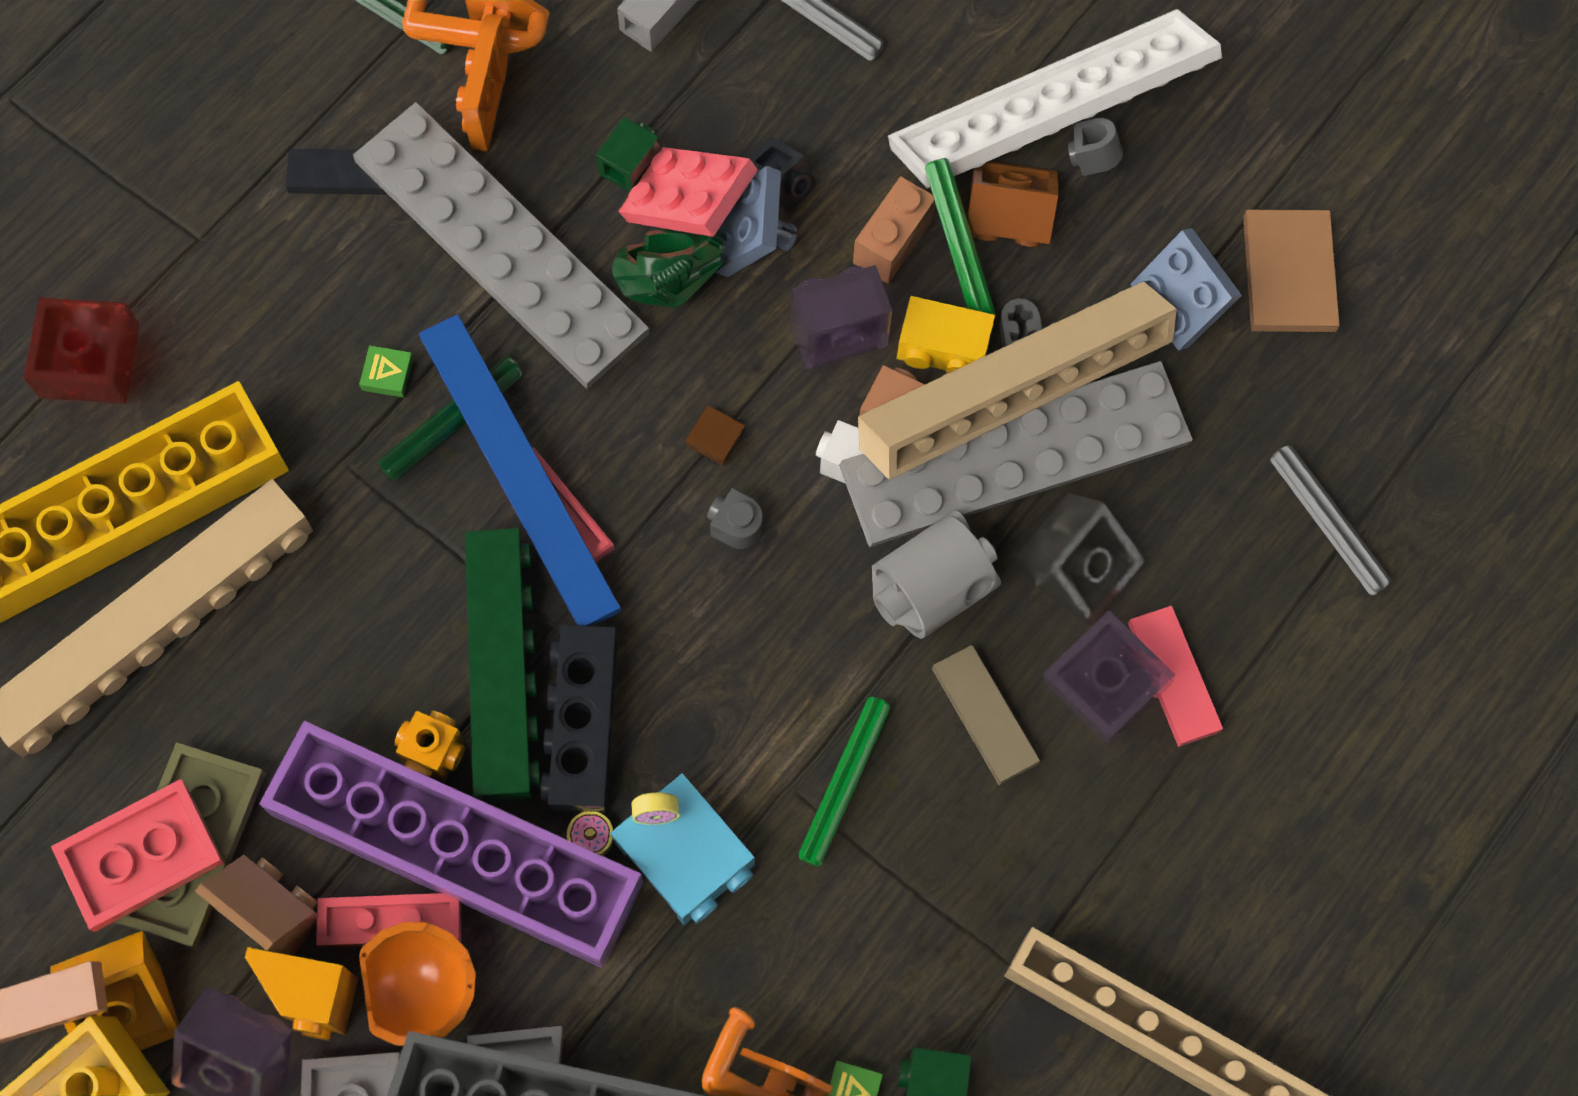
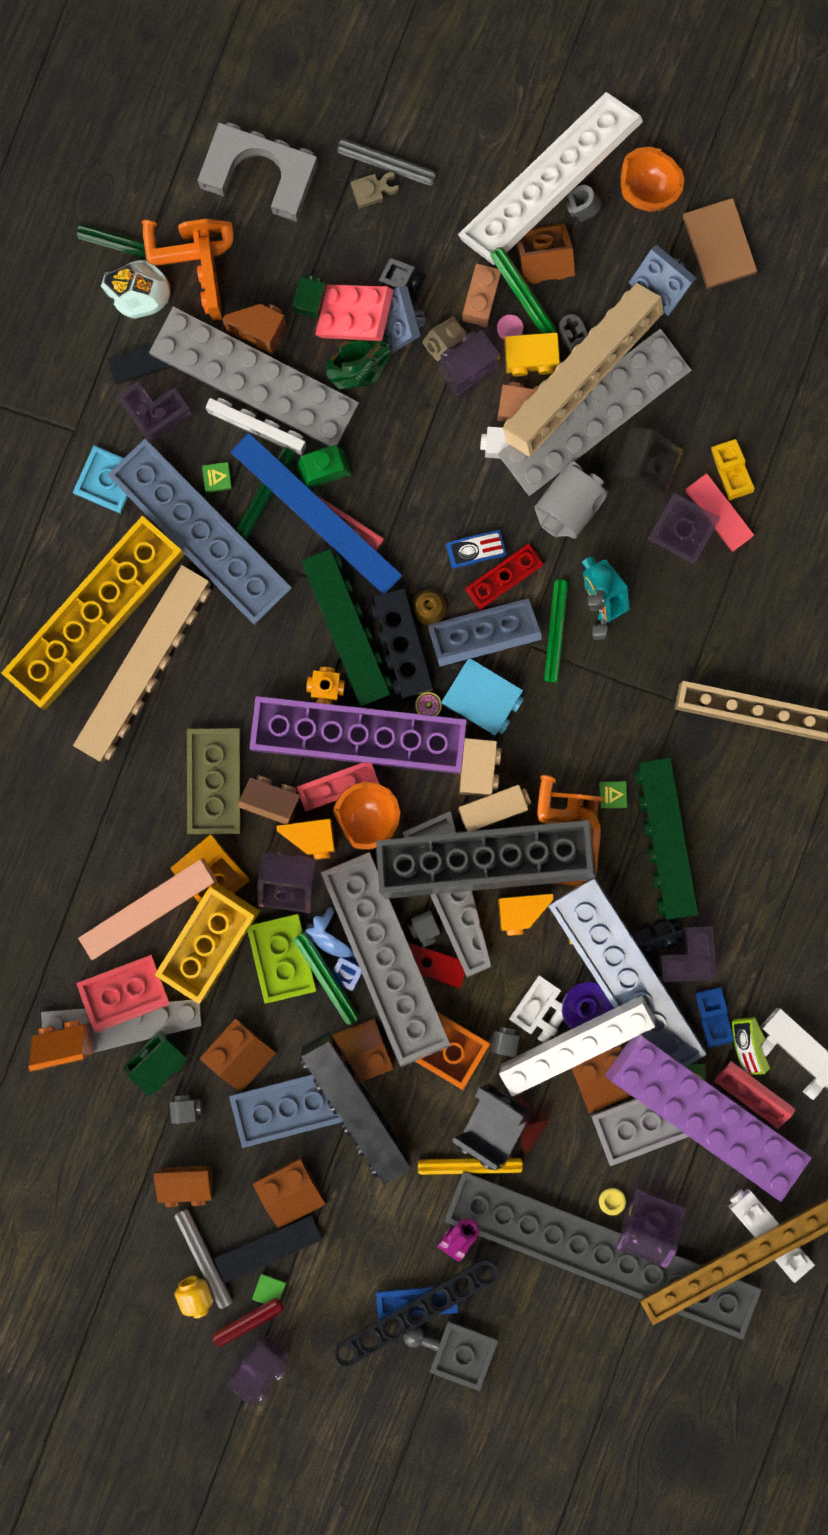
camera: 10 degrees left, 15 degrees up
clear red brick [24,297,140,404] -> none
coral plate [51,779,224,932] -> none
light yellow tile [631,793,680,825] -> none
reddish brown tile [686,405,745,466] -> none
dark grey plate [707,488,763,549] -> none
dark tan tile [932,645,1040,785] -> none
axle [1271,445,1391,595] -> none
none -> medium azure tile [73,445,129,514]
none -> light aqua helmet [101,260,171,319]
none -> sand blue plate [107,439,292,625]
none -> clear purple brick [116,381,192,444]
none -> white plate [206,398,306,455]
none -> dark orange slope [223,304,287,355]
none -> green torso [297,445,352,489]
none -> dark tan plate [350,172,399,209]
none -> pearl gold cone [411,589,447,625]
none -> dark tan bracket [422,316,469,361]
none -> sand blue plate [428,598,542,666]
none -> slope [446,530,506,569]
none -> tan brick [458,785,531,832]
none -> tan brick [459,738,501,797]
none -> red tile [465,543,544,610]
none -> bright pink piece [497,315,523,340]
none -> teal torso [580,557,630,640]
none -> orange cylinder [621,147,684,212]
none -> yellow slope [711,439,754,500]

